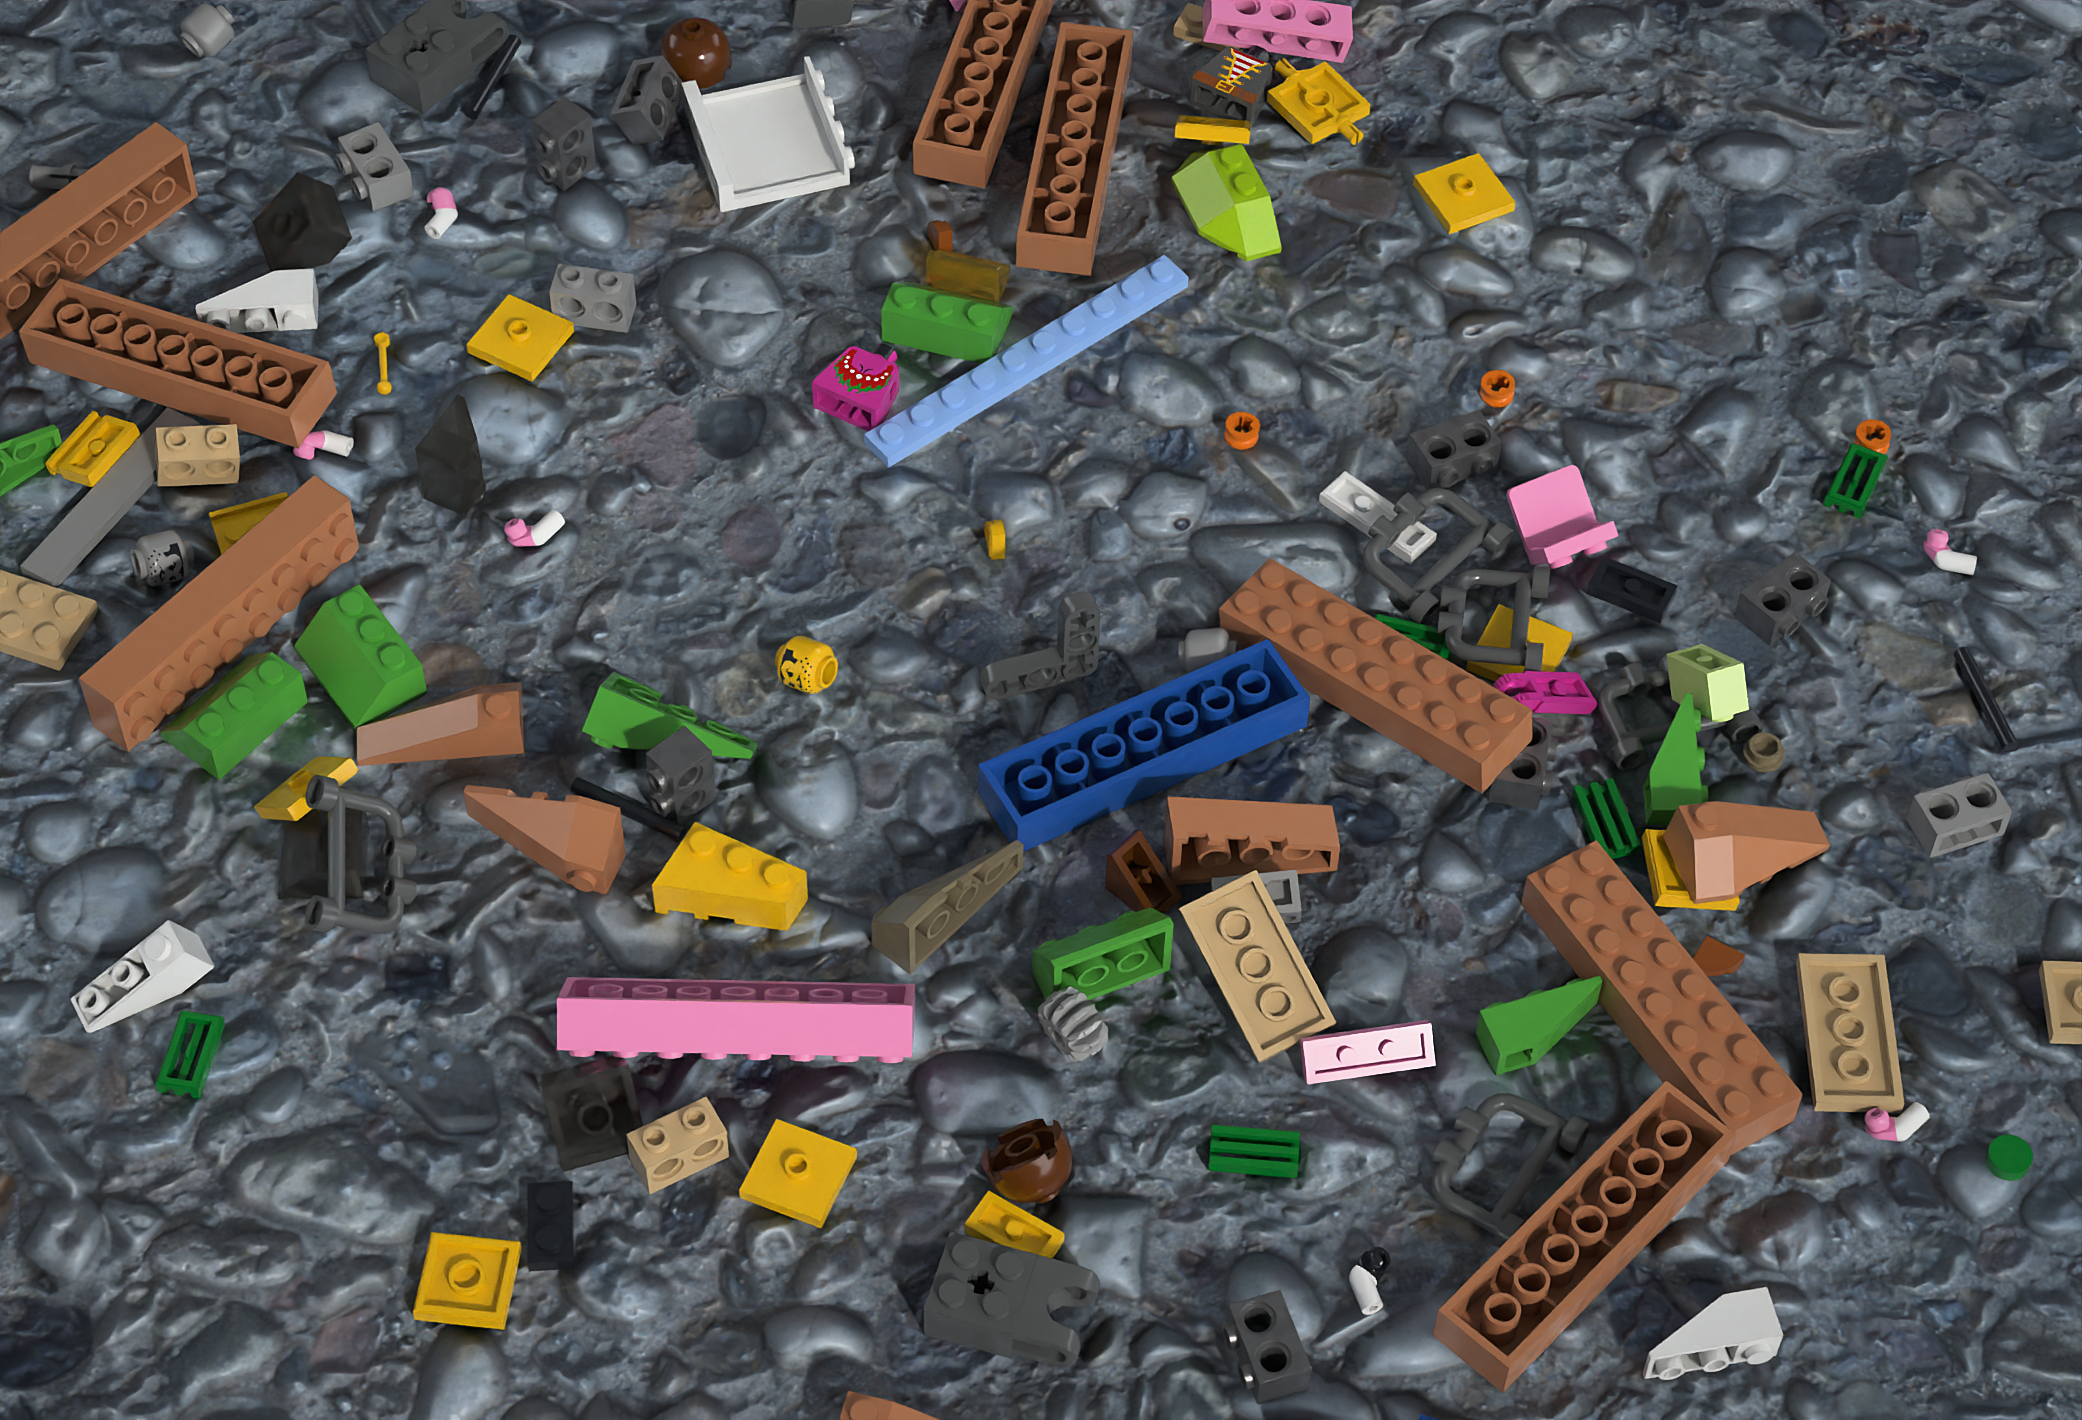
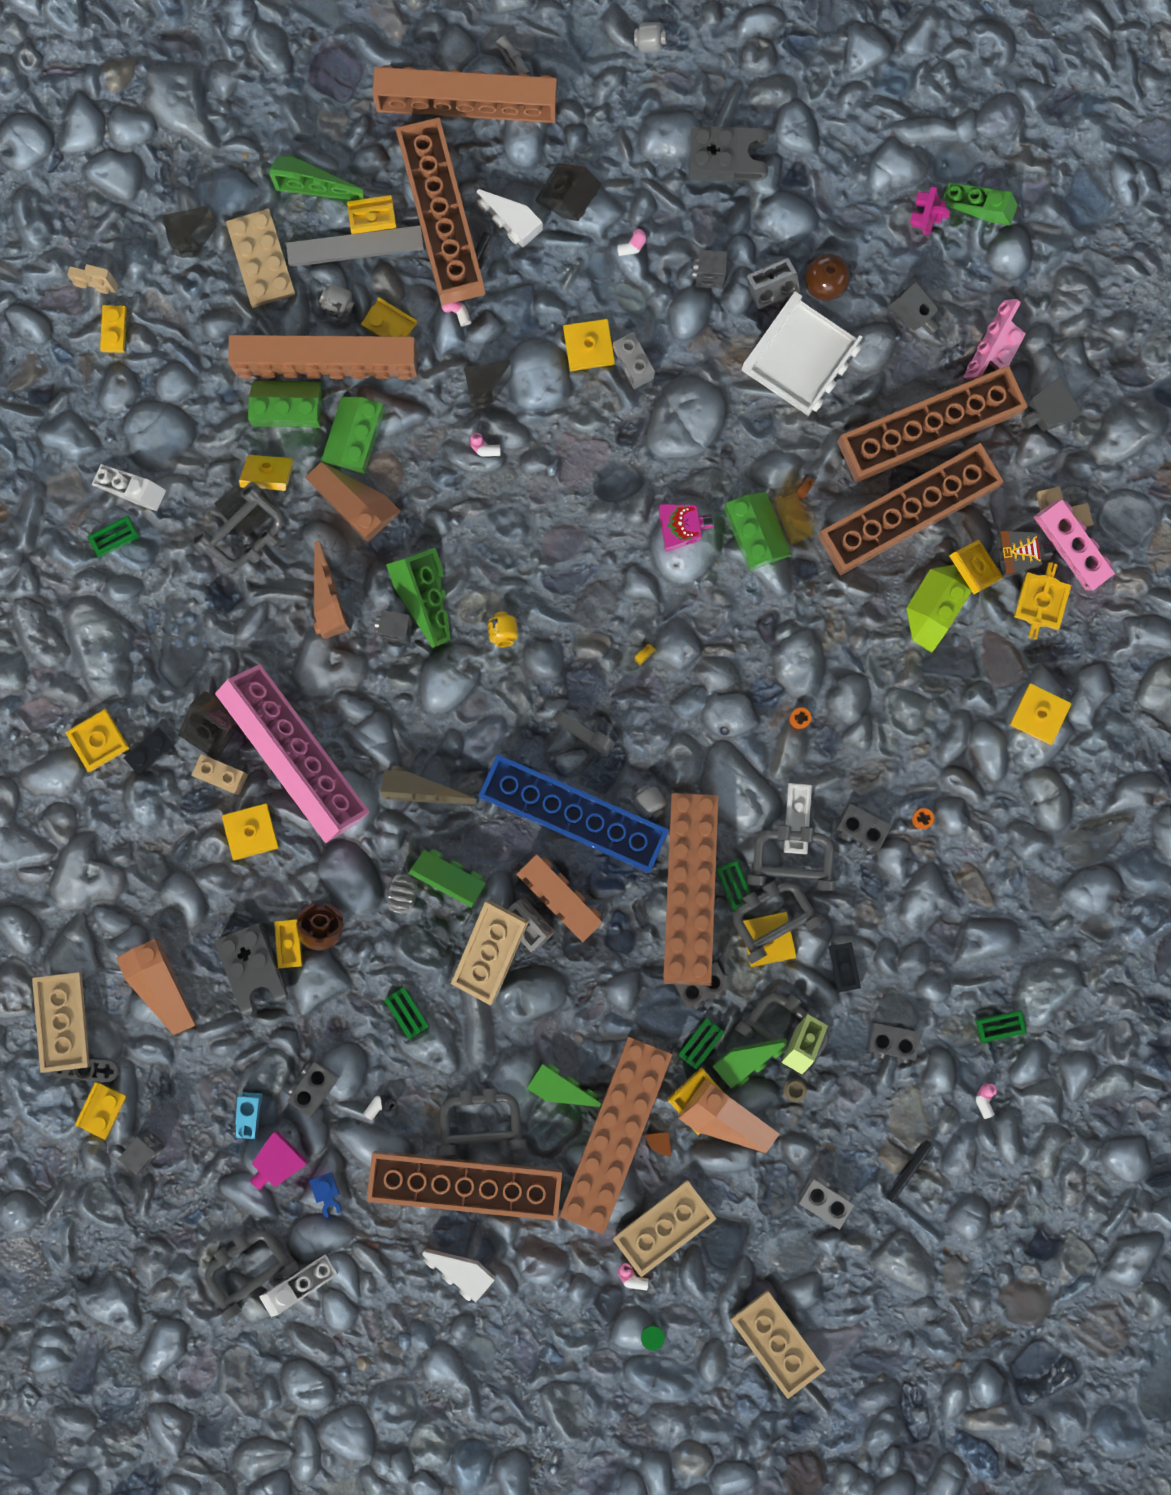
camera: 50 degrees right, 30 degrees up
tan brick [155,424,240,487] -> none
light grey brick [336,122,414,211] -> none
yellow hinge [374,332,392,395] -> none
black bar [464,35,521,120] -> none
black bar [571,777,687,841] -> none
yellow wedge [652,822,808,931] -> none
light blue plate [864,255,1189,468] -> none
reddish brown slope [1105,829,1182,914] -> none
plate [1300,1020,1436,1084] -> none
dark pink hinge [1493,671,1598,714] -> none
bright pink bracket [1506,465,1619,569] -> none
orange bush [1855,419,1891,454] -> none

